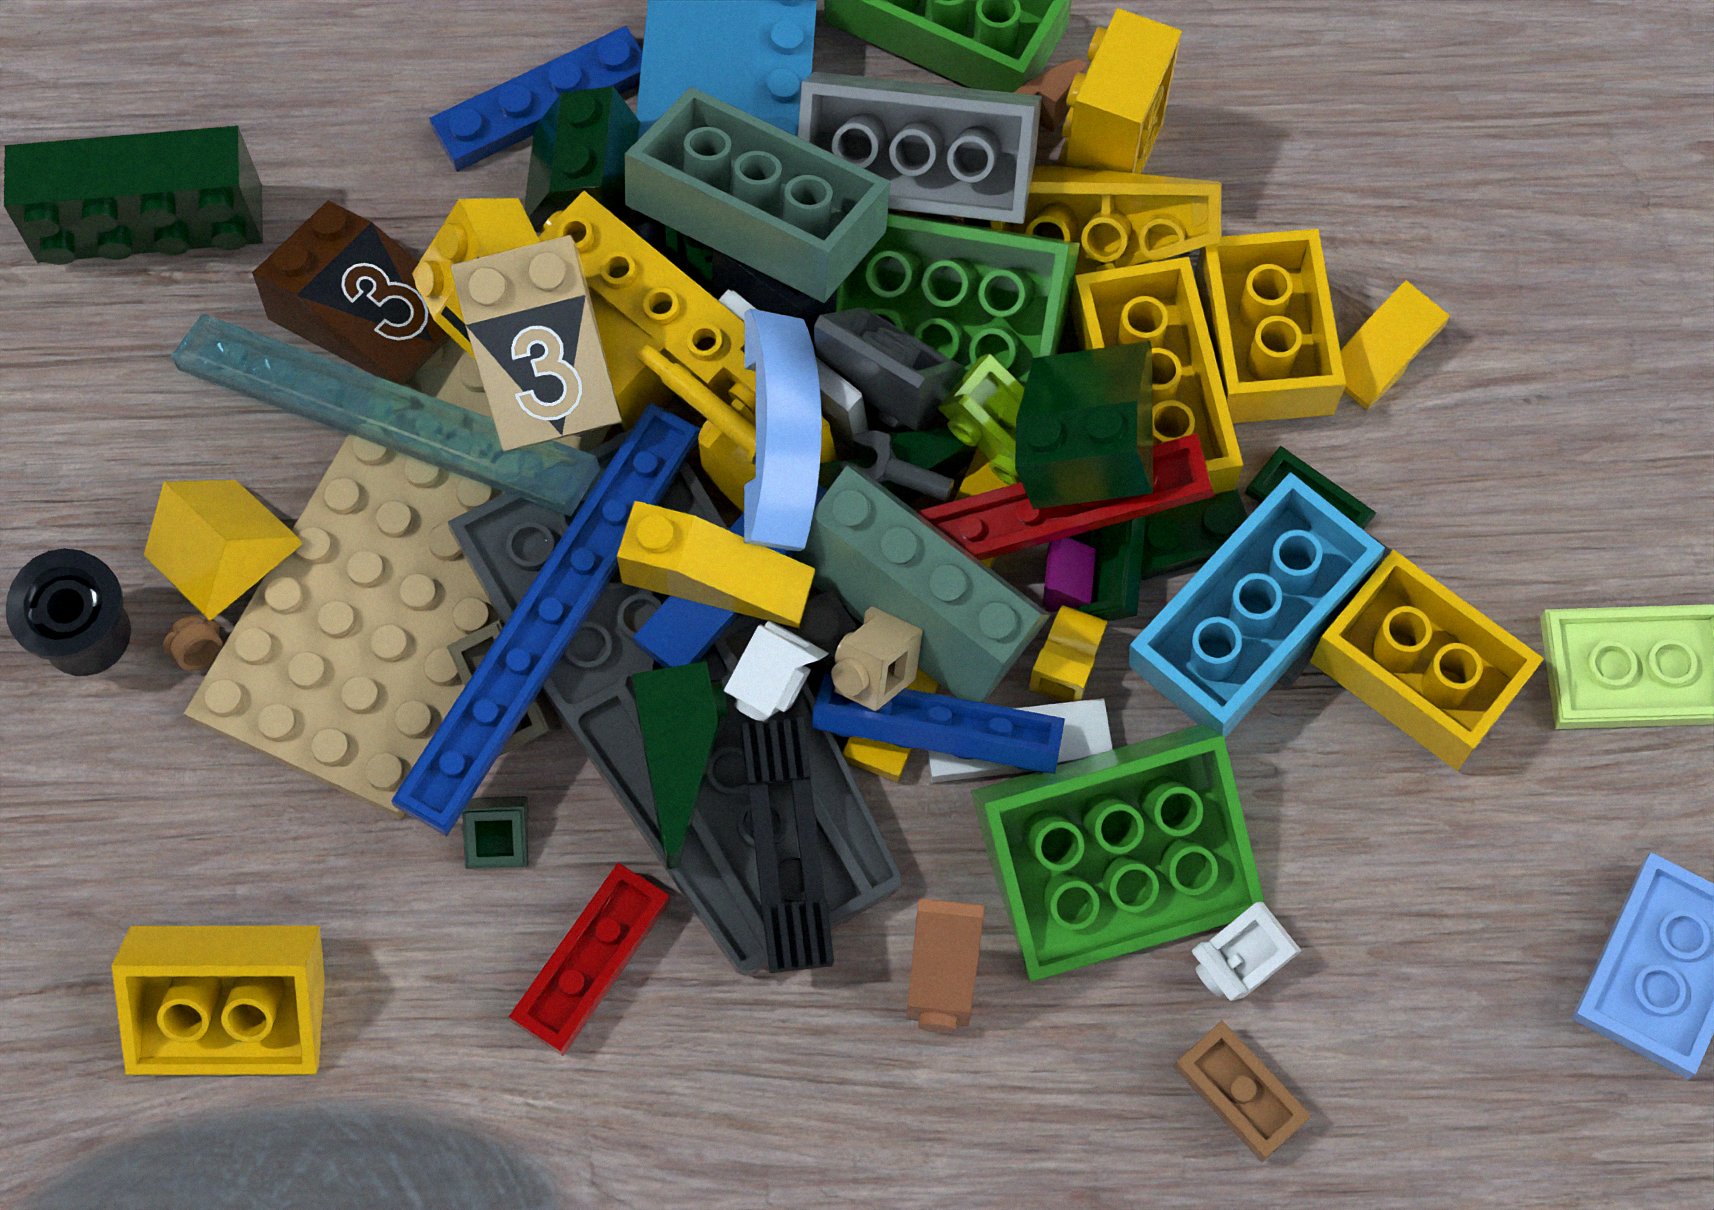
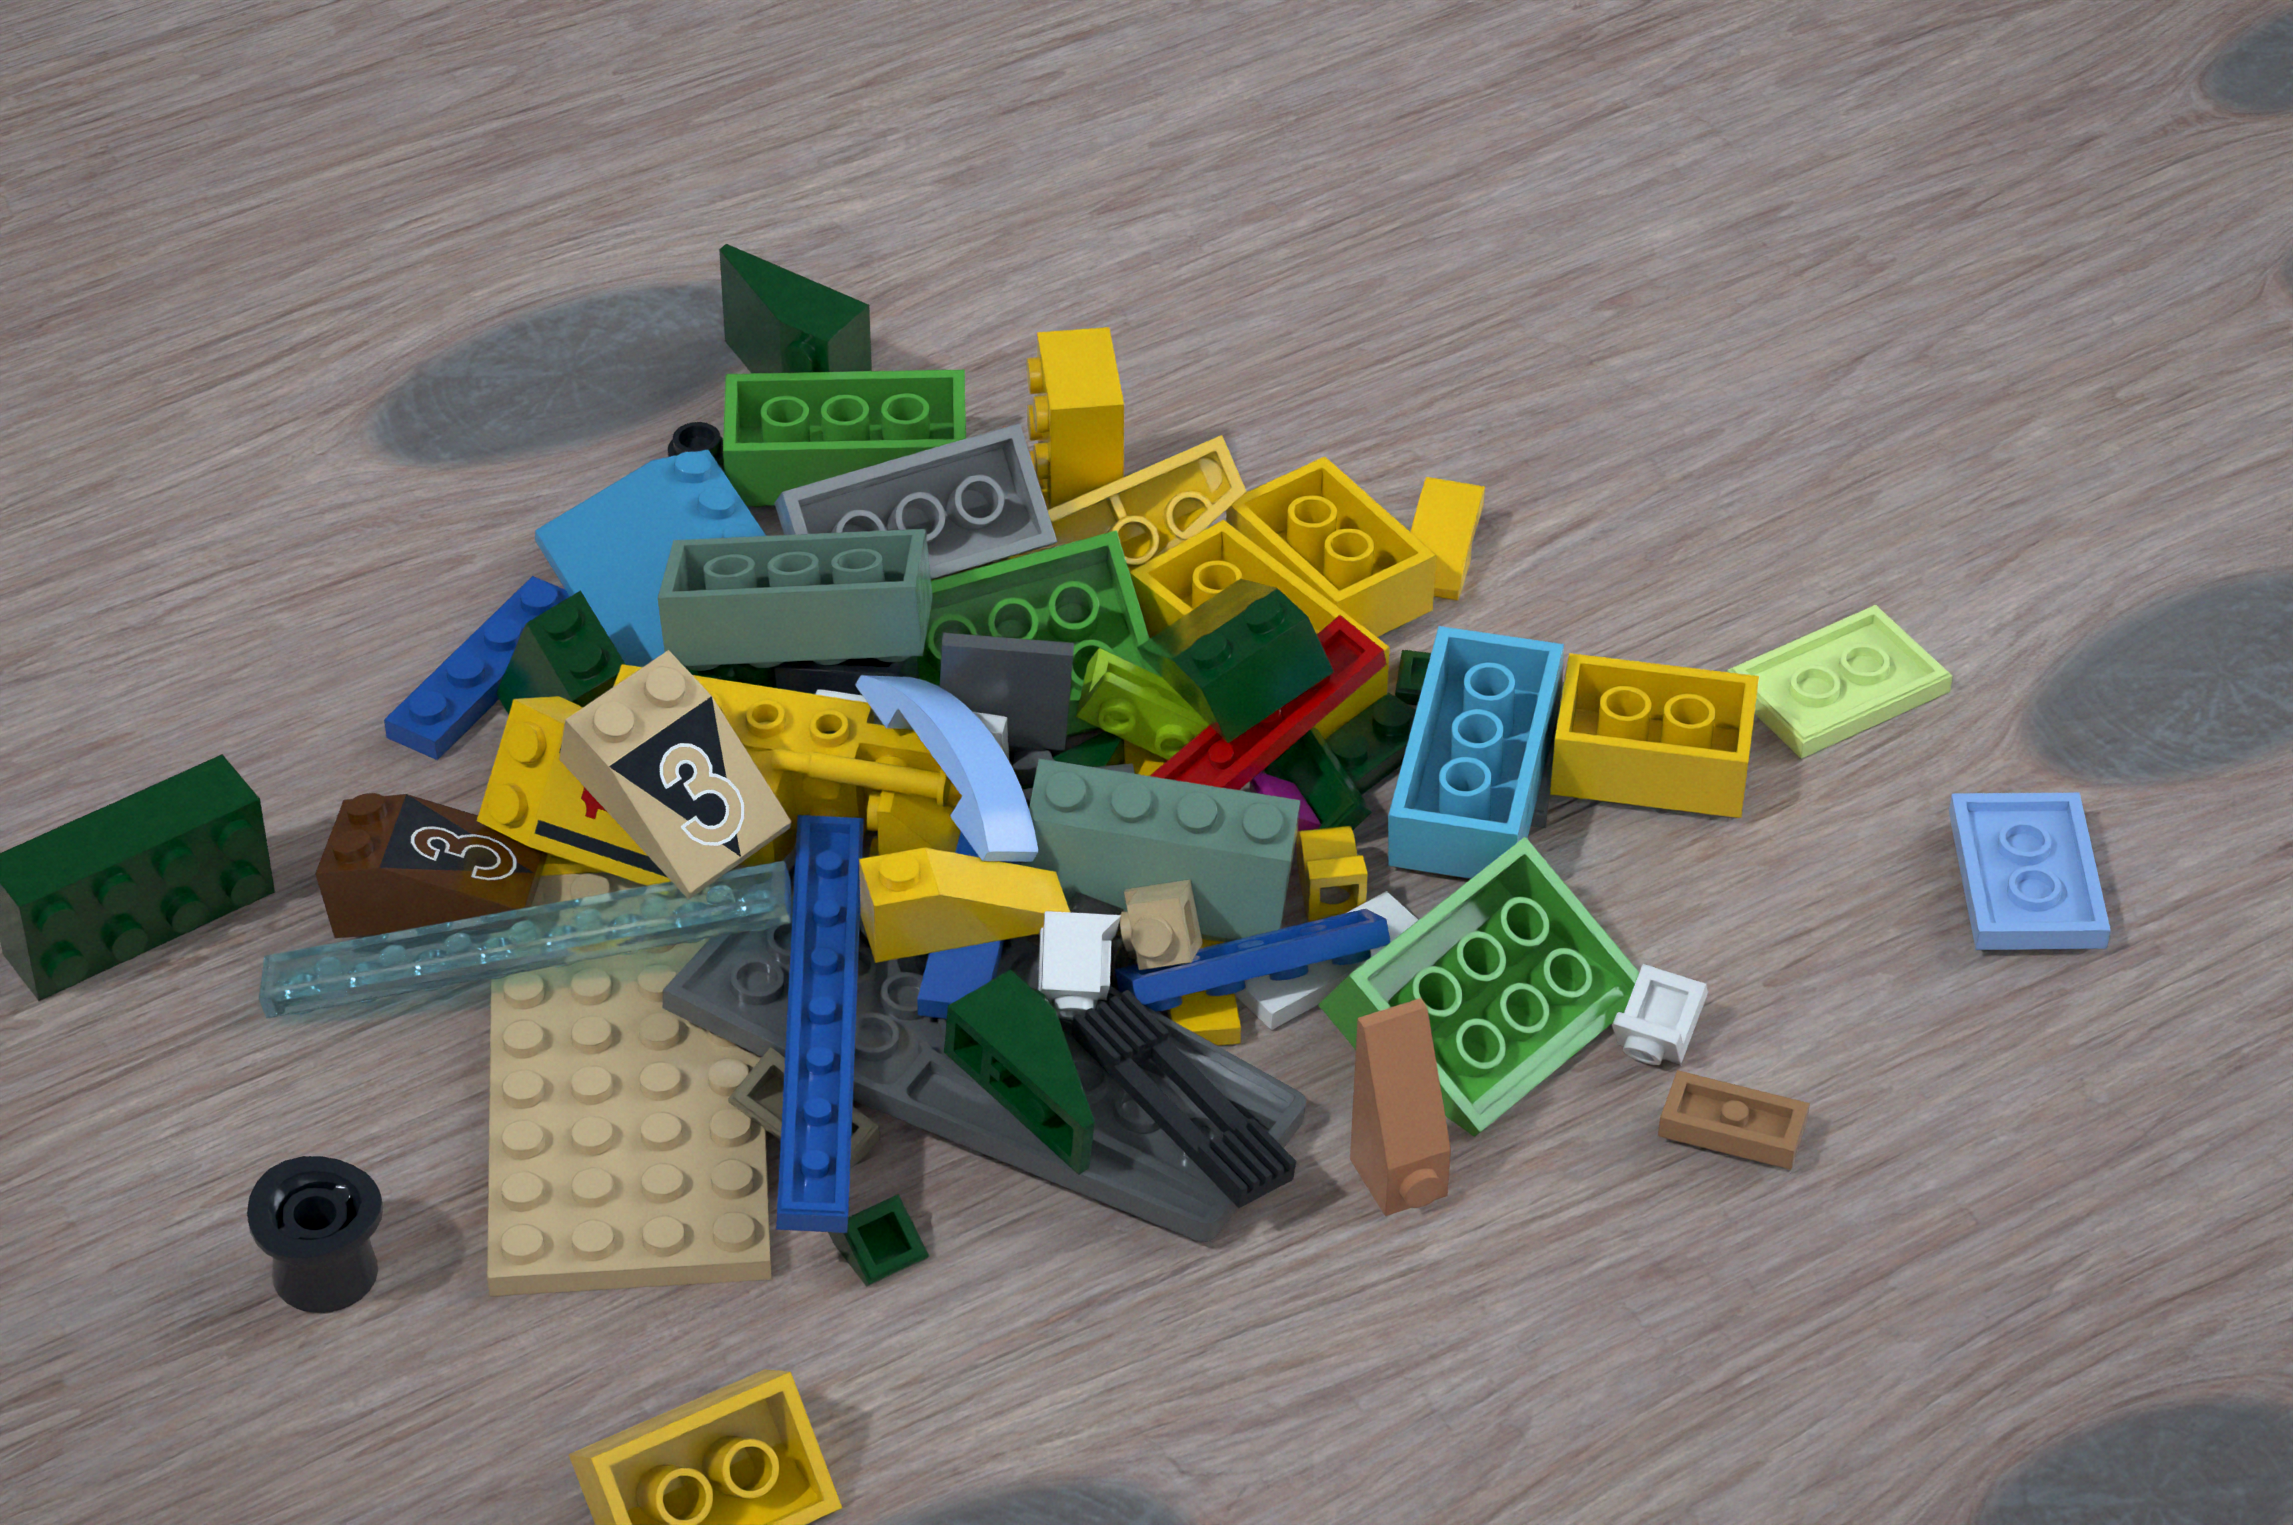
camera: 30 degrees left, 25 degrees down
yellow slope [143,480,303,621] -> none
medium nougat plate [163,616,223,671] -> none
red plate [509,862,671,1056] -> none

